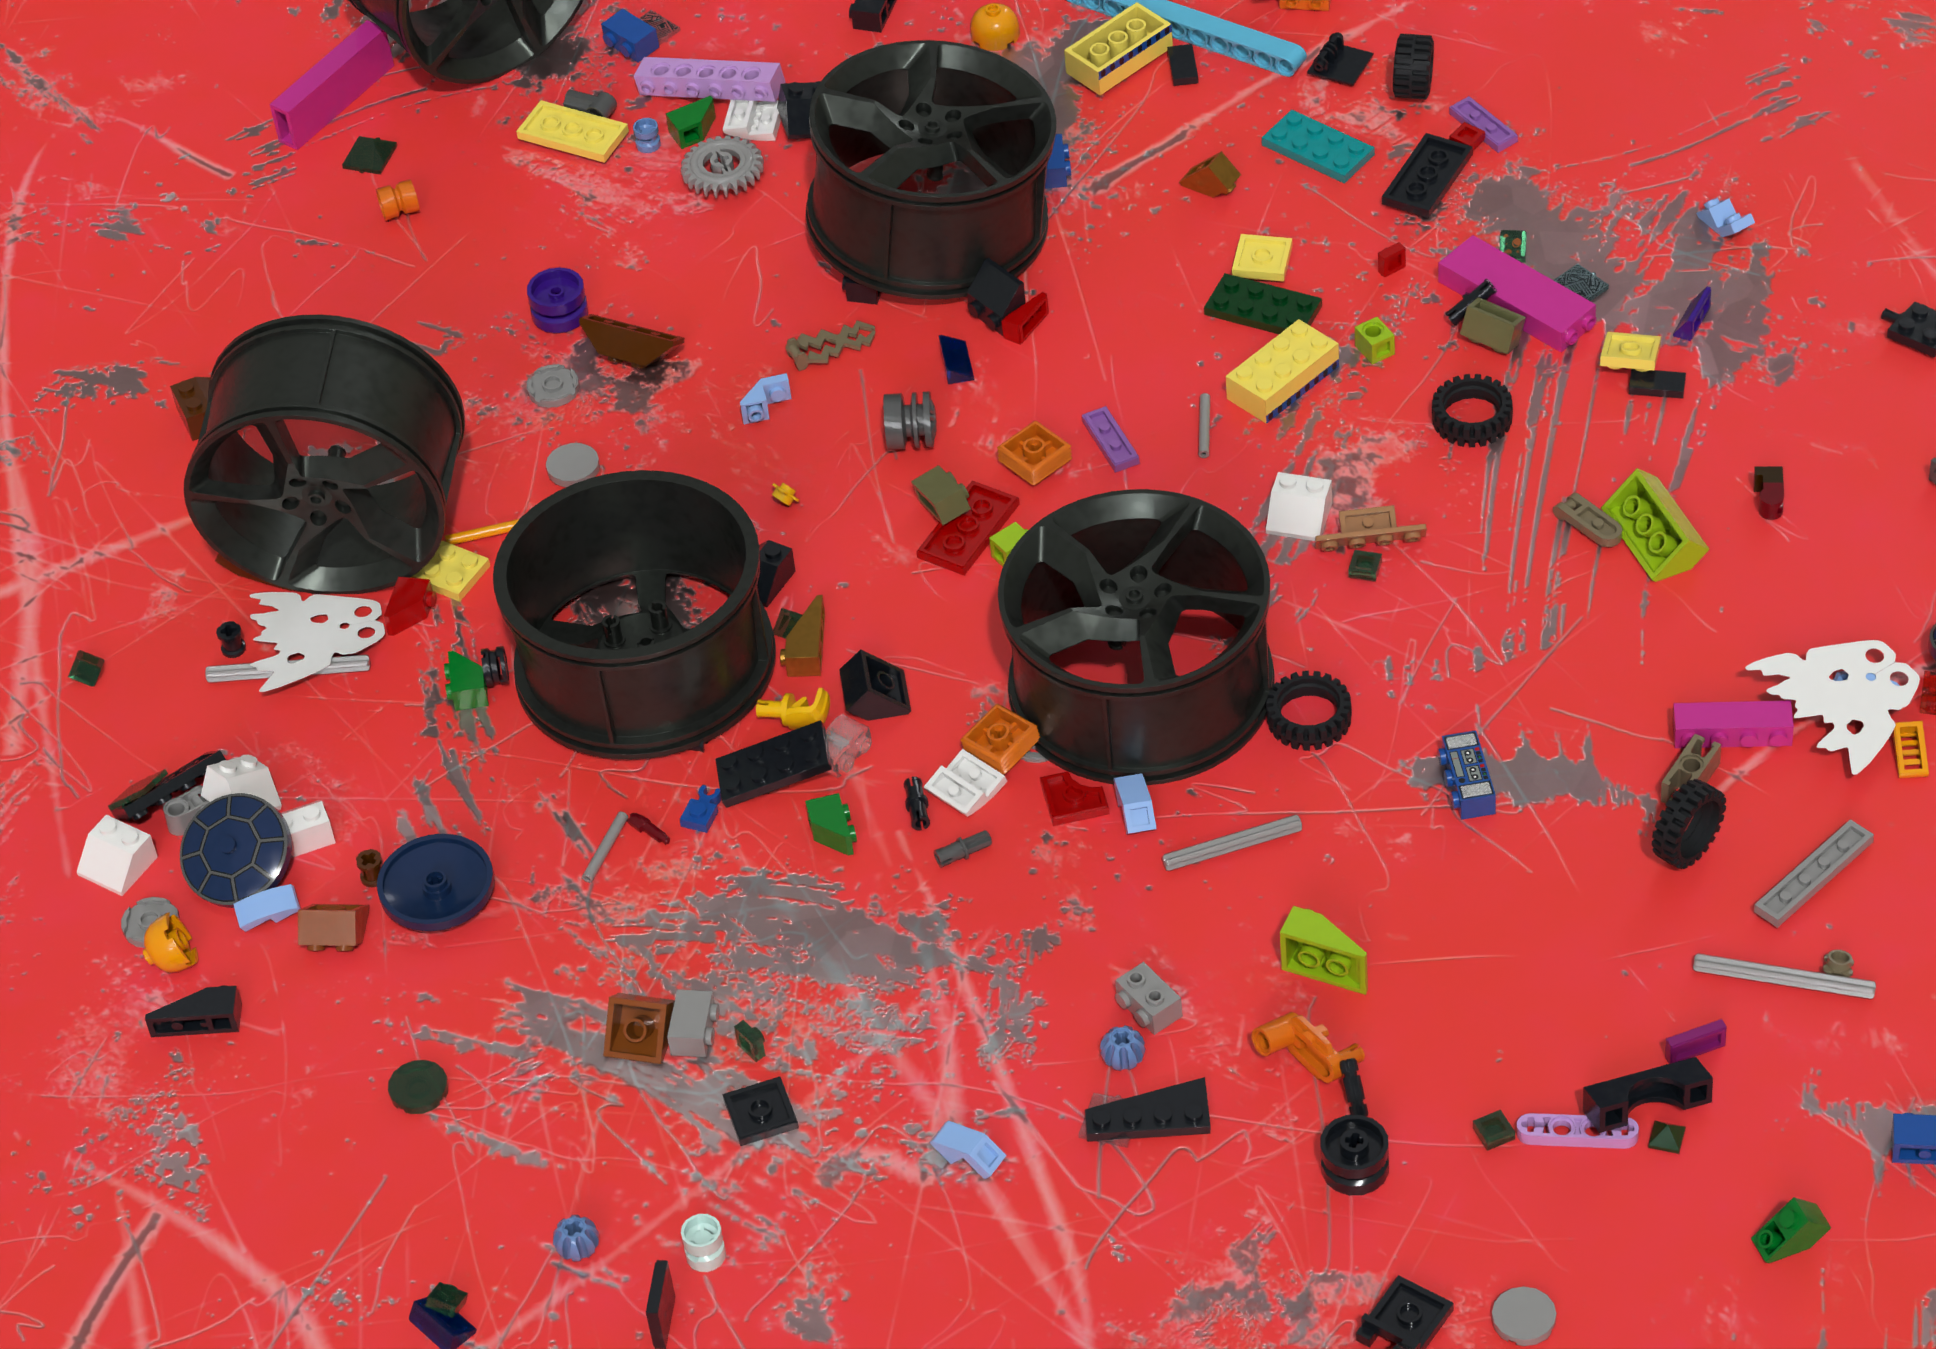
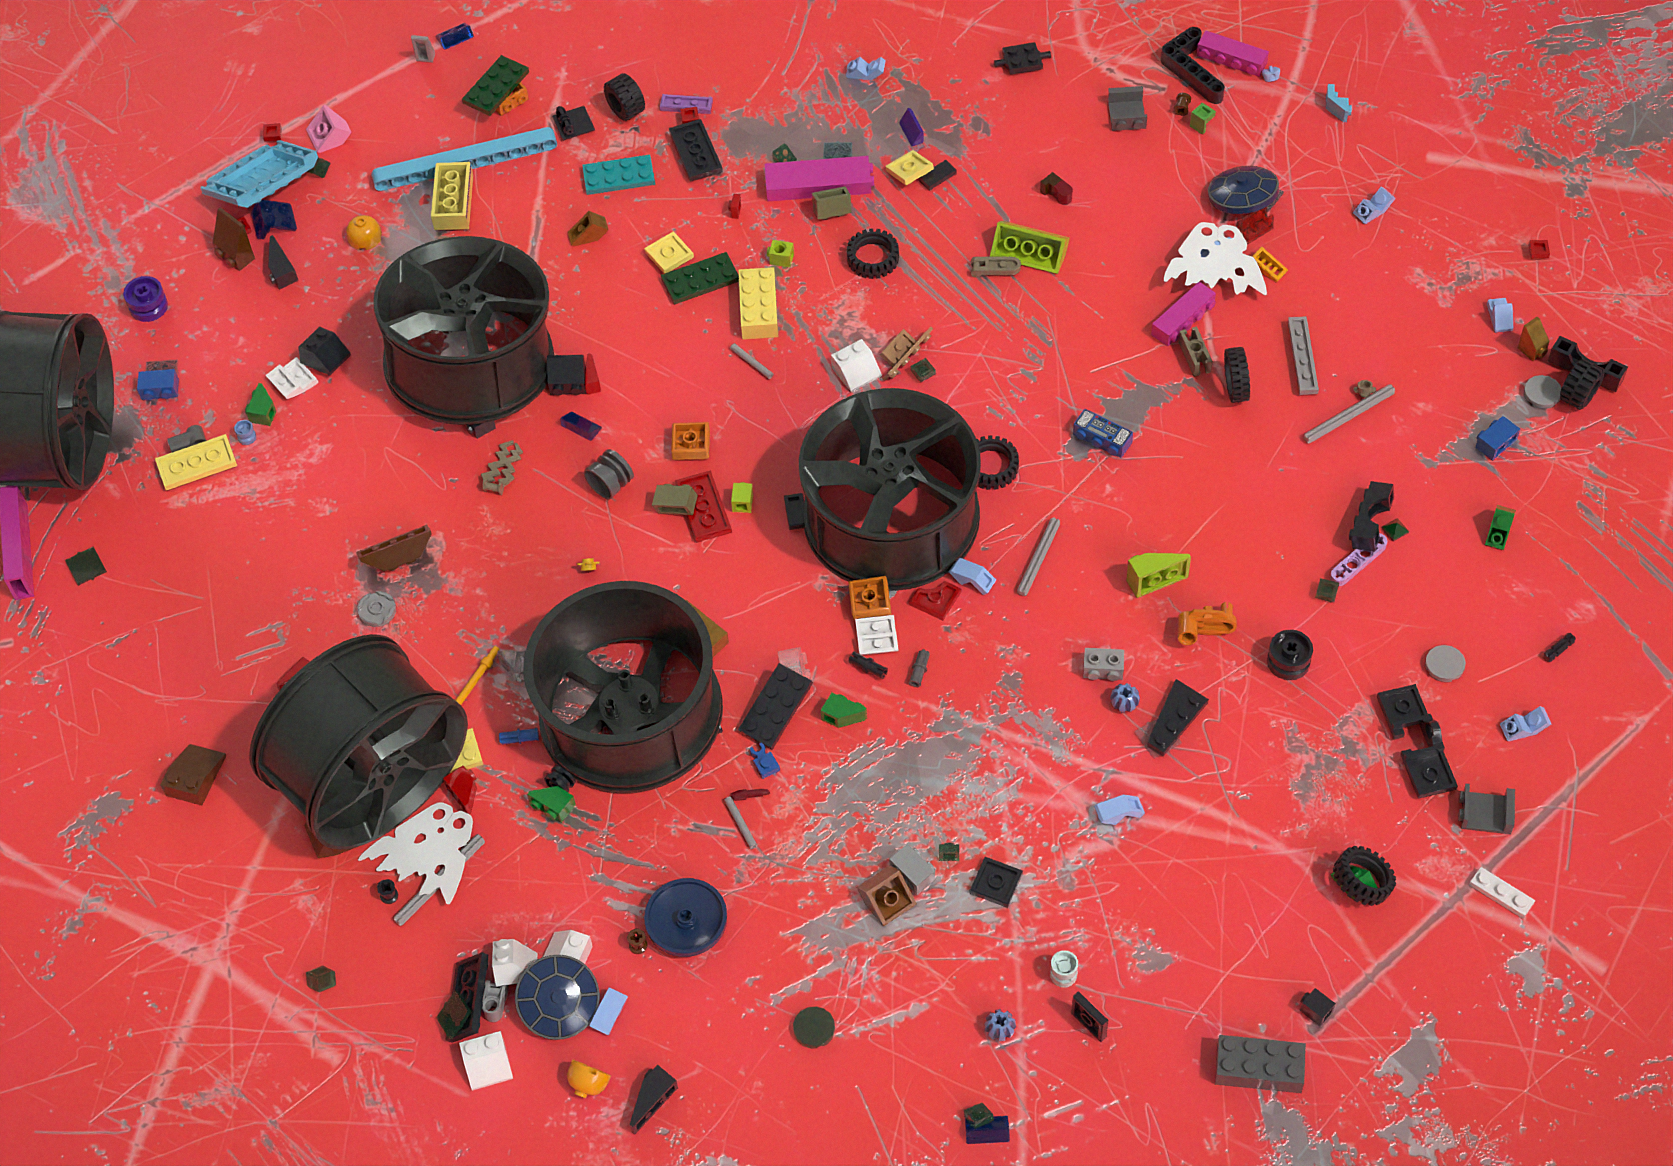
camera: 50 degrees left, 10 degrees up
light grey tile [121,897,180,948] -> none
dark orange slope [298,904,369,951] -> none
orange wheel [376,179,420,221] -> none
dark purple wheel [527,267,588,333] -> none
light grey tile [546,443,600,487] -> none
lavender brick [634,57,786,102] -> none
light grey gear [681,135,764,198] -> none
light blue slope [740,373,792,425] -> none
yellow piece [756,688,831,730] -> none
black slope [839,650,911,721] -> none
medium lavender tile [1082,406,1140,473] -> none
black tile [1167,44,1198,86] -> none
black axle [1340,1058,1369,1117] -> none
black pin [1445,279,1497,326] -> none
magenta tile [1665,1019,1727,1064] -> none

